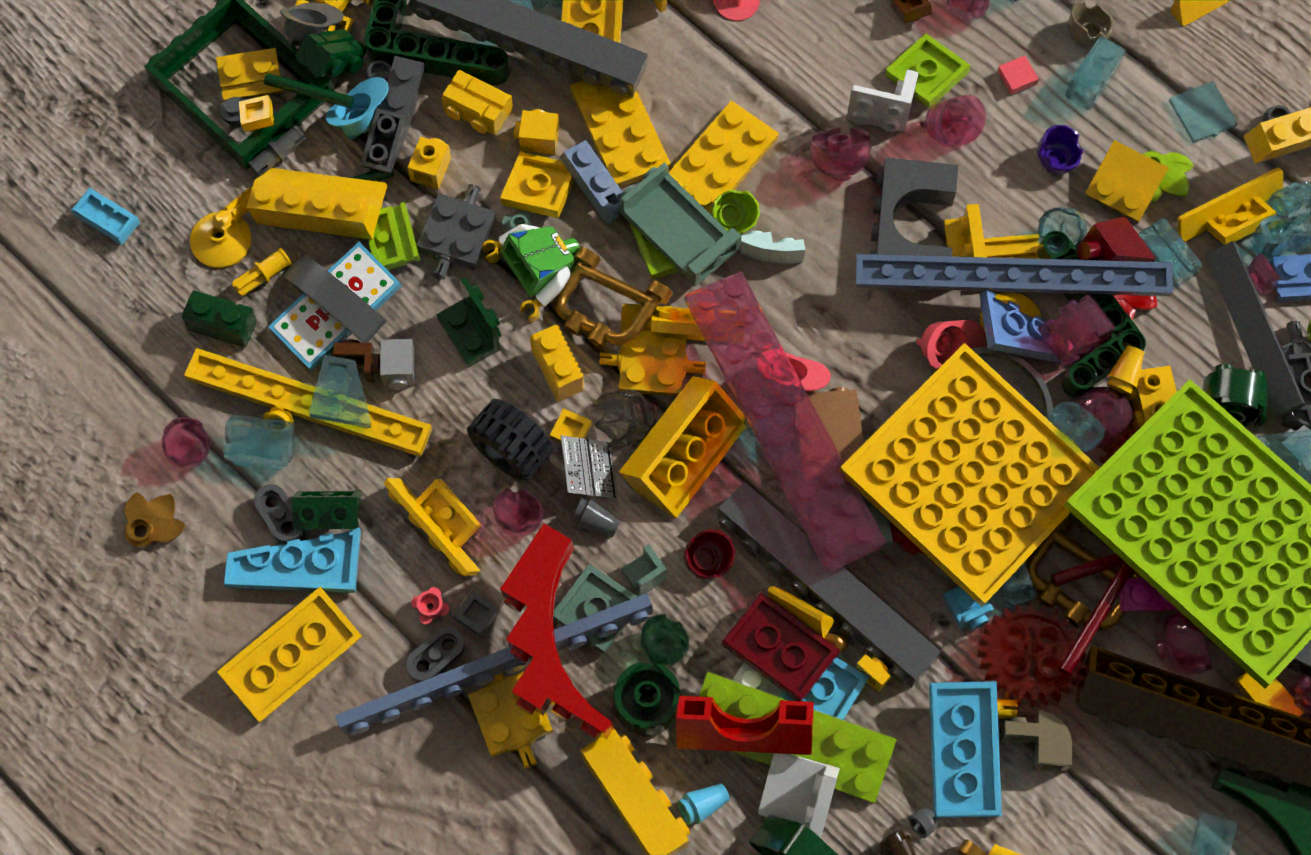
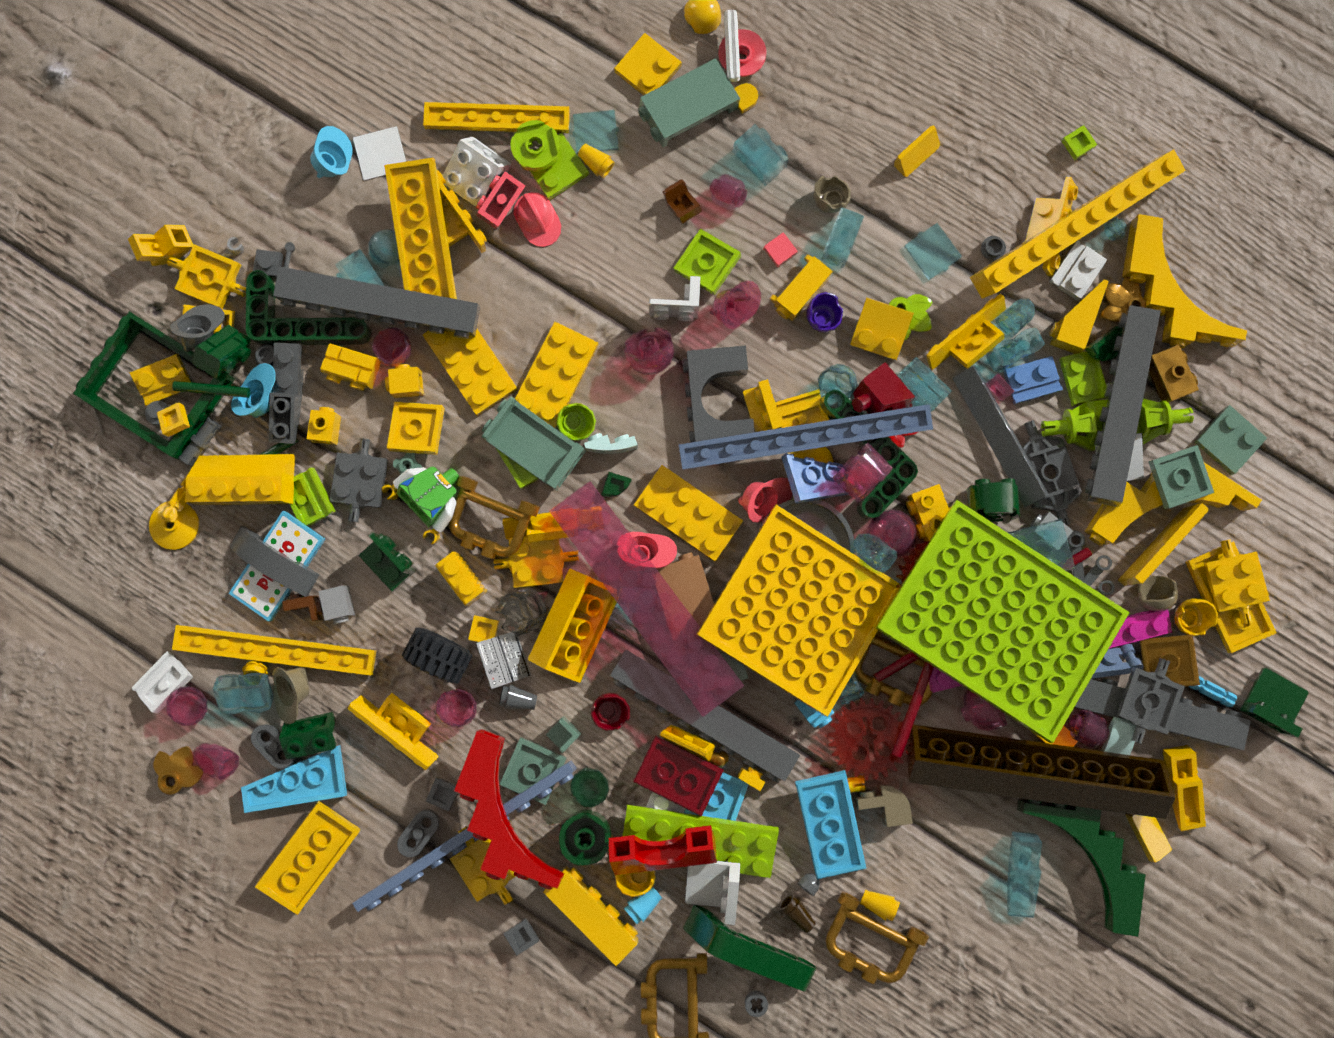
camera: 10 degrees left, 15 degrees up
medium azure plate [71,187,140,245] -> none
dark green brick [182,290,257,348] -> none
yellow axle [232,248,291,296] -> none
clear light blue wing [309,355,372,428] -> none
coral plate [411,587,450,625] -> none
sand blue plate [559,140,623,223] -> none
yellow cone [1107,345,1145,395] -> none
none -> white plate [132,651,193,714]
none -> clear pink rock [194,743,239,780]
none -> dark tan piece [273,667,309,725]
none -> clear pink hair [372,327,412,367]
none -> dark grey plate [503,918,539,956]
none -> dark green tile [601,472,632,497]
none -> yellow hair [615,871,656,897]
none -> yellow plate [634,465,743,562]
none -> yellow brick [769,254,833,321]

